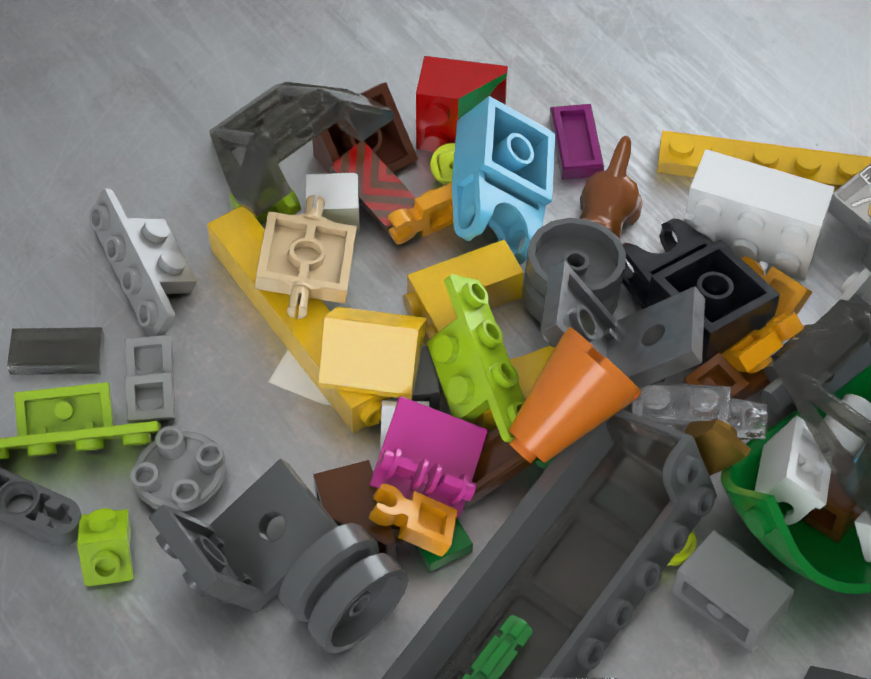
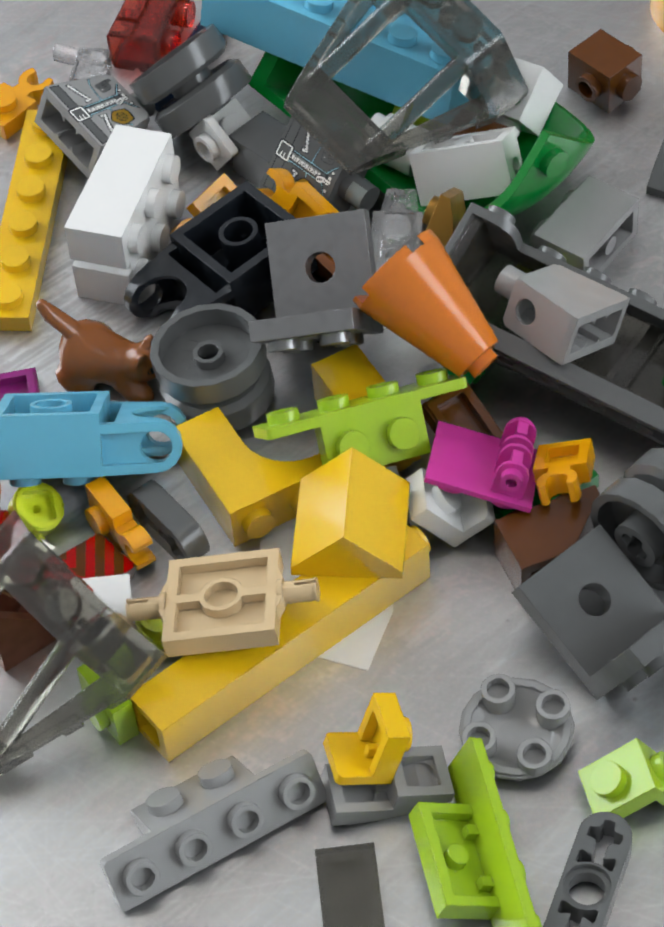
camera: 90 degrees left, 5 degrees down
none -> dark grey beam [127,480,210,560]
none -> yellow bracket [323,692,413,785]
none -> light grey torso [494,264,630,365]

